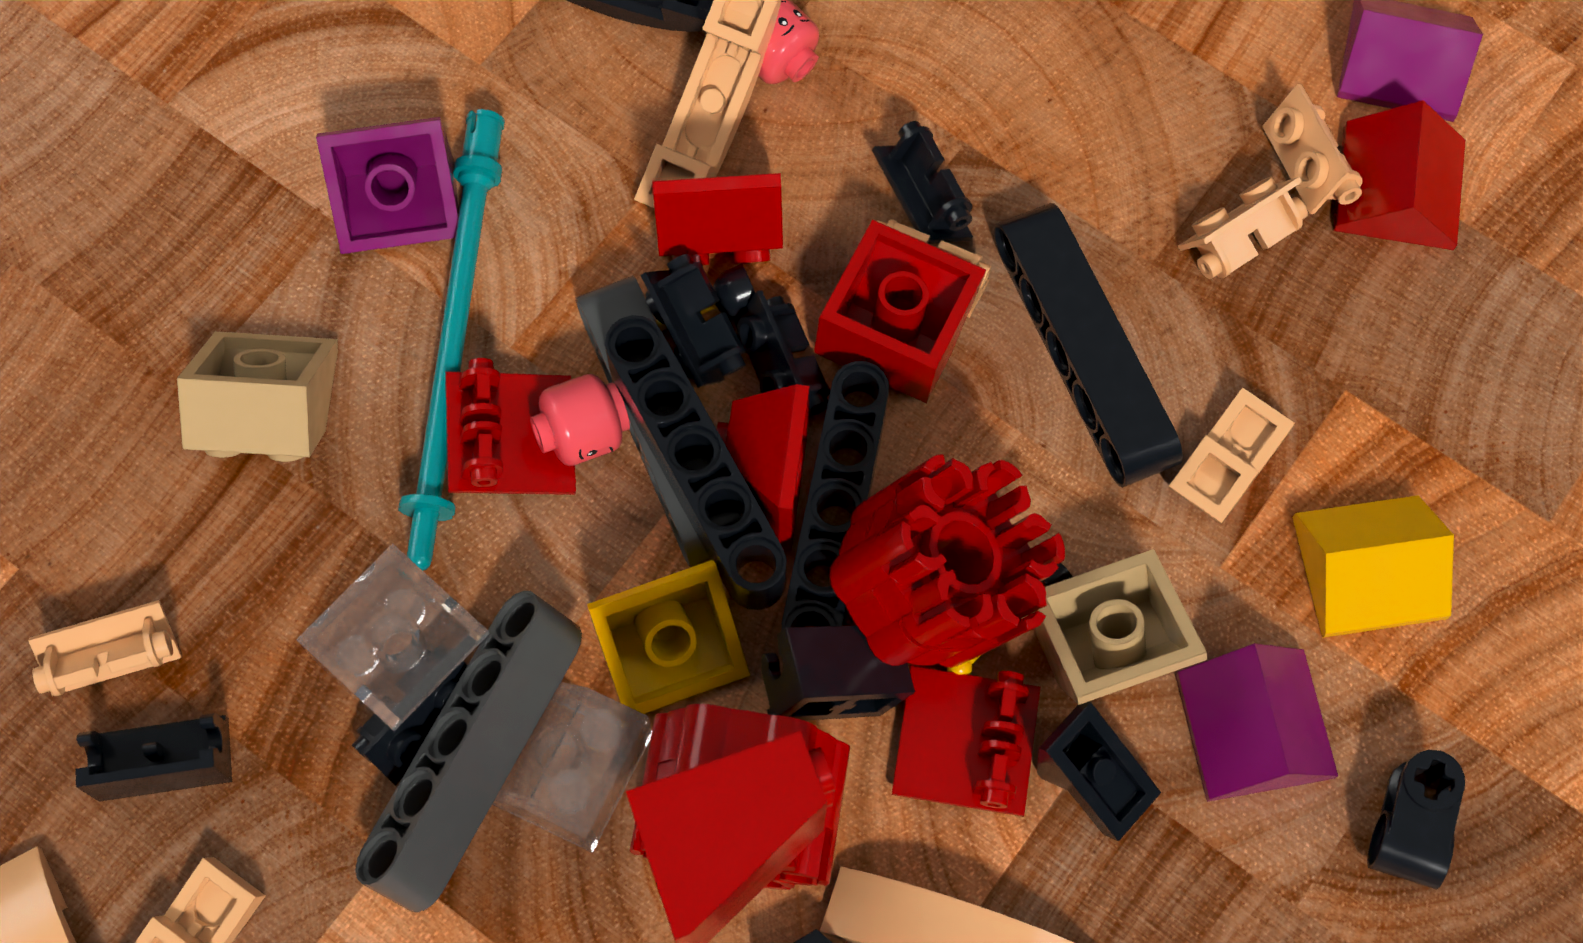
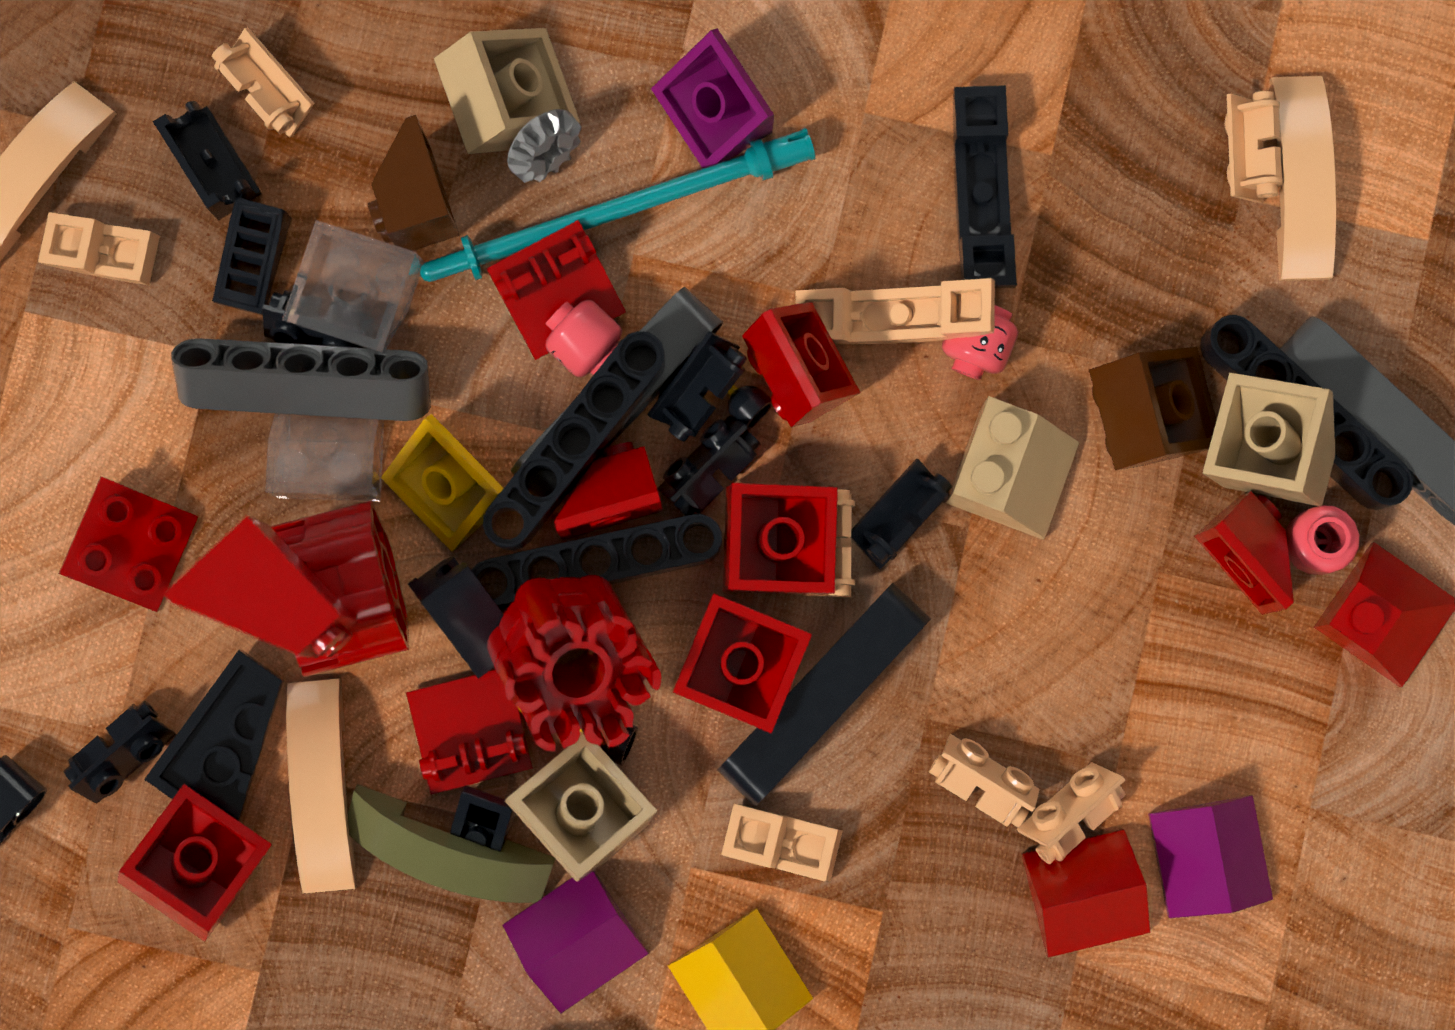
camera: 65 degrees right, 15 degrees up
none -> black slope [212,198,292,316]
none -> olive slope [348,784,556,903]
none -> reddish brown slope [367,115,460,255]
none -> light grey gear [507,109,581,183]
none -> red slope [673,593,812,734]
none -> tan slope [946,396,1079,540]

